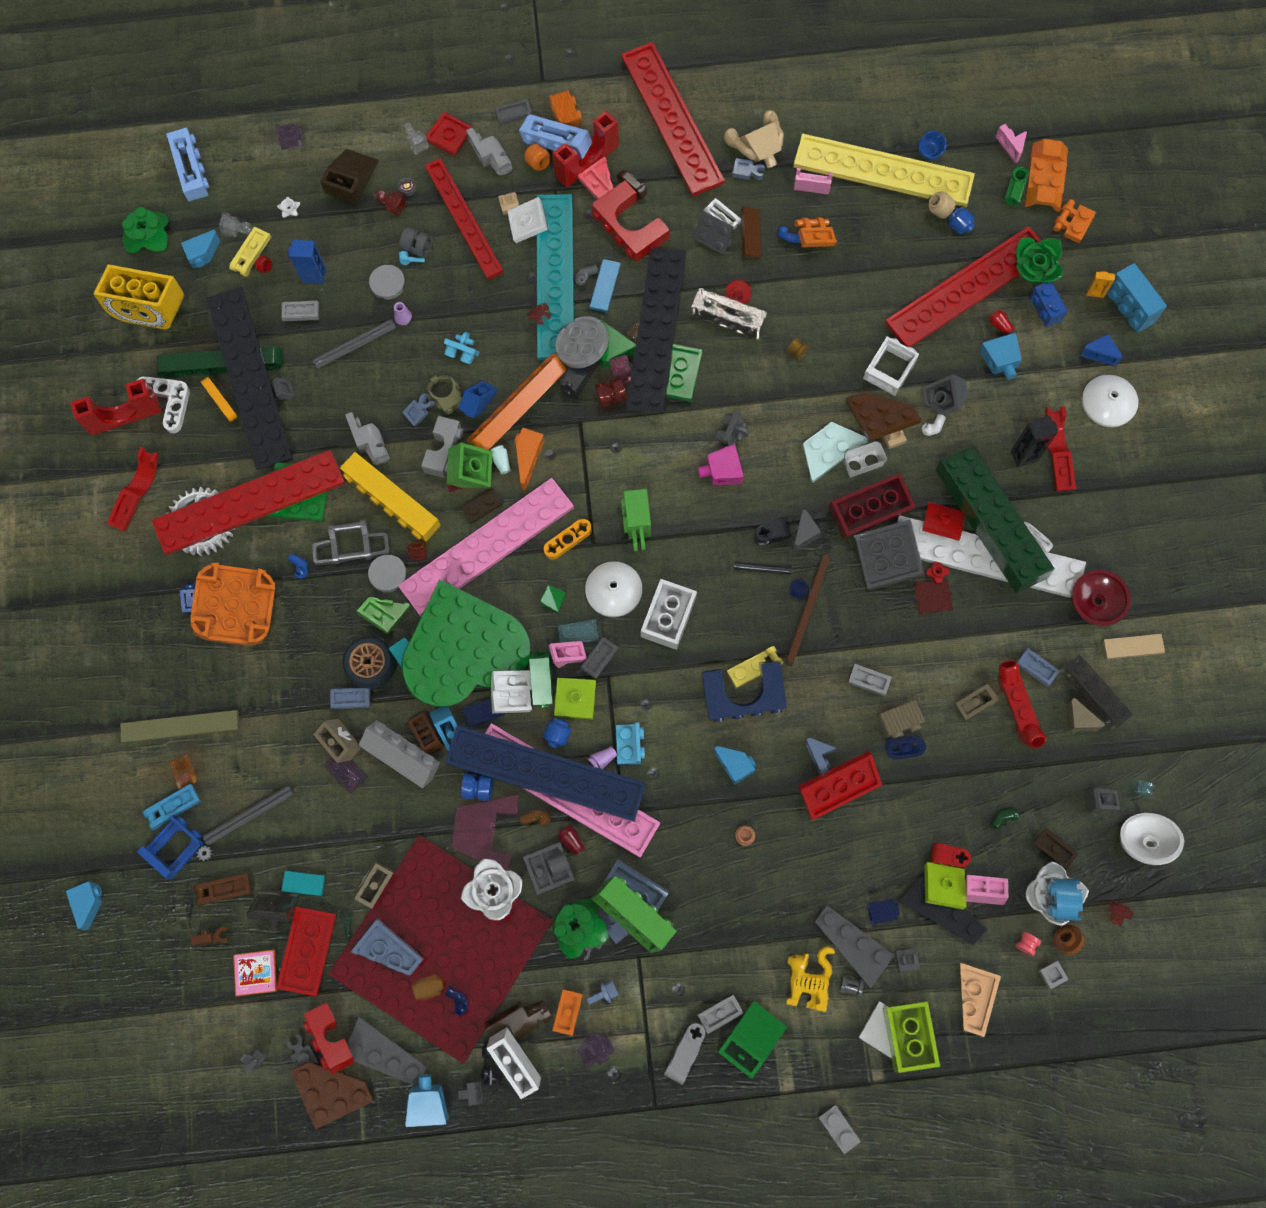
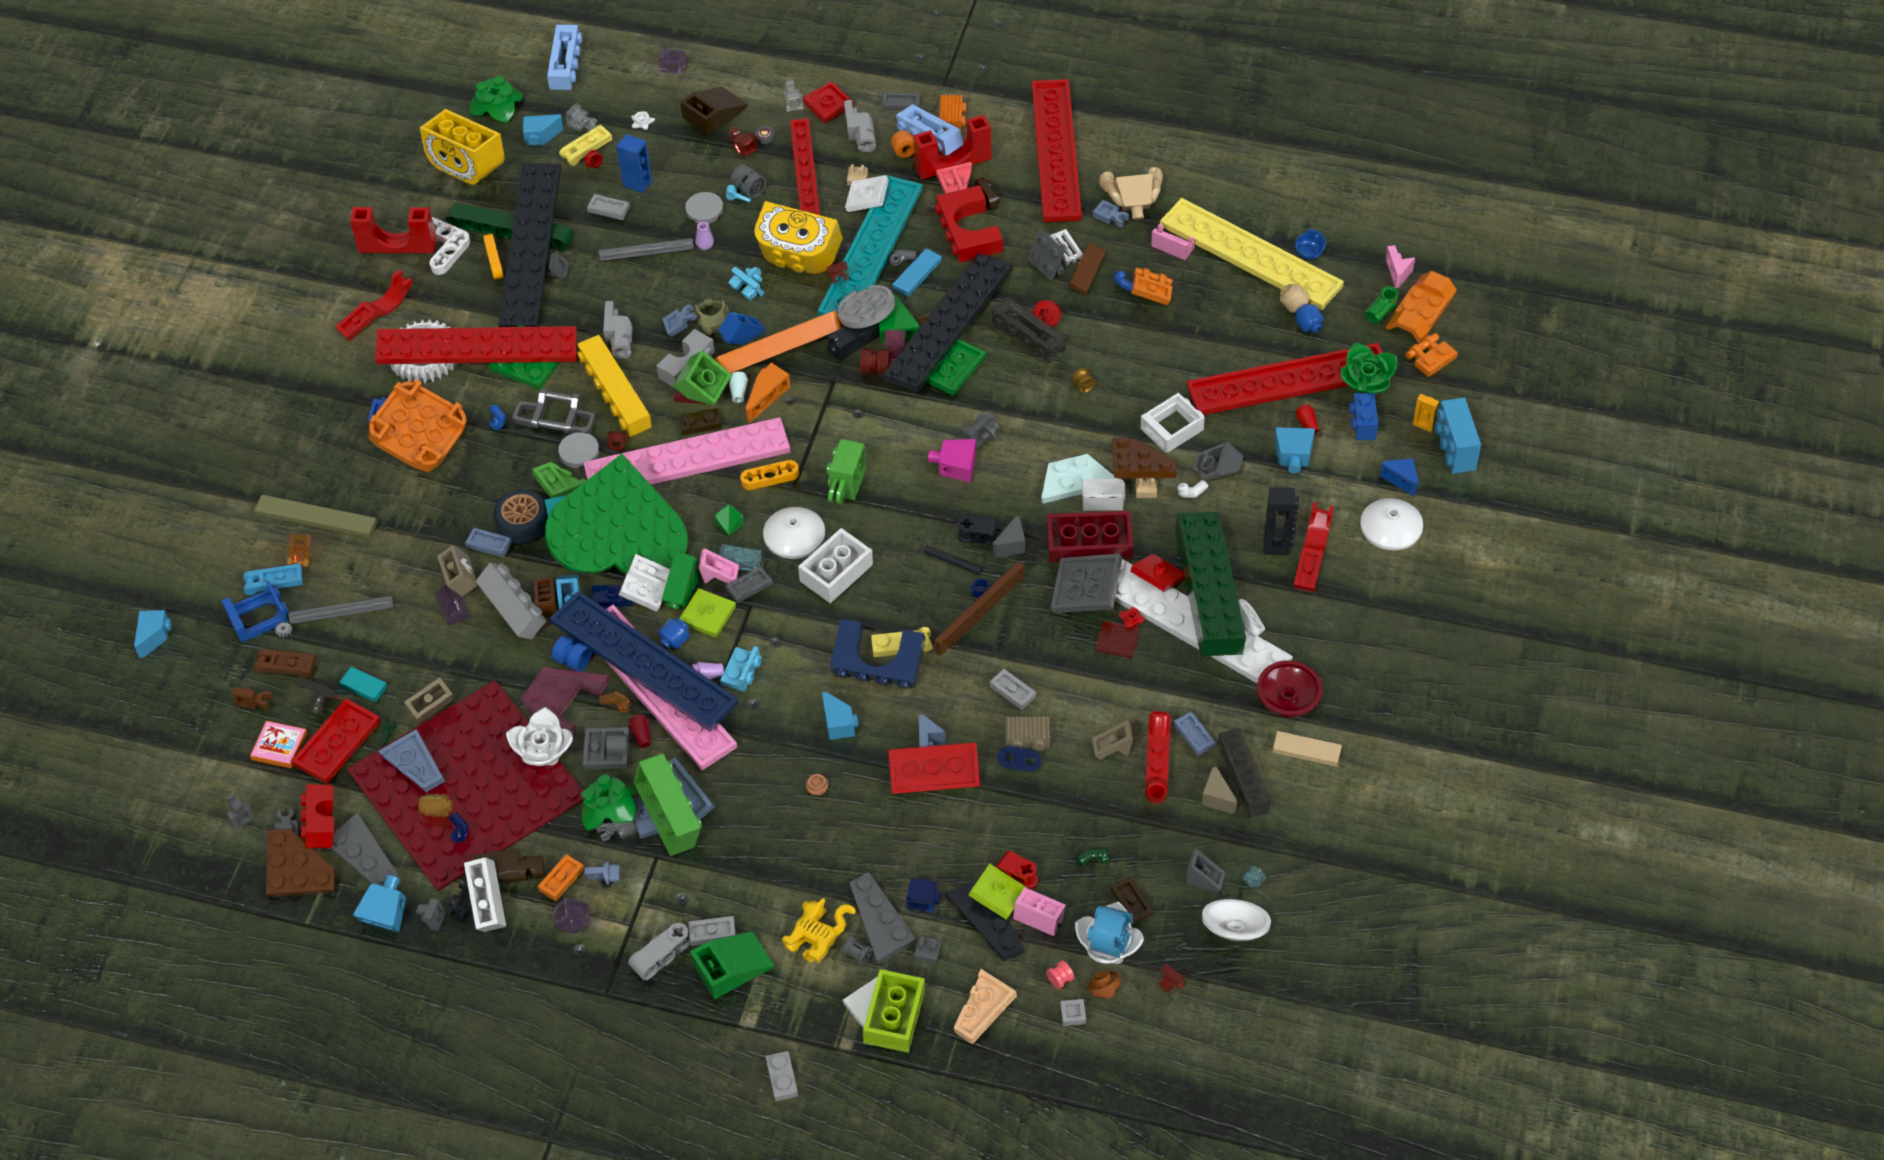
camera: 20 degrees right, 20 degrees down
none -> brick [755,201,843,274]

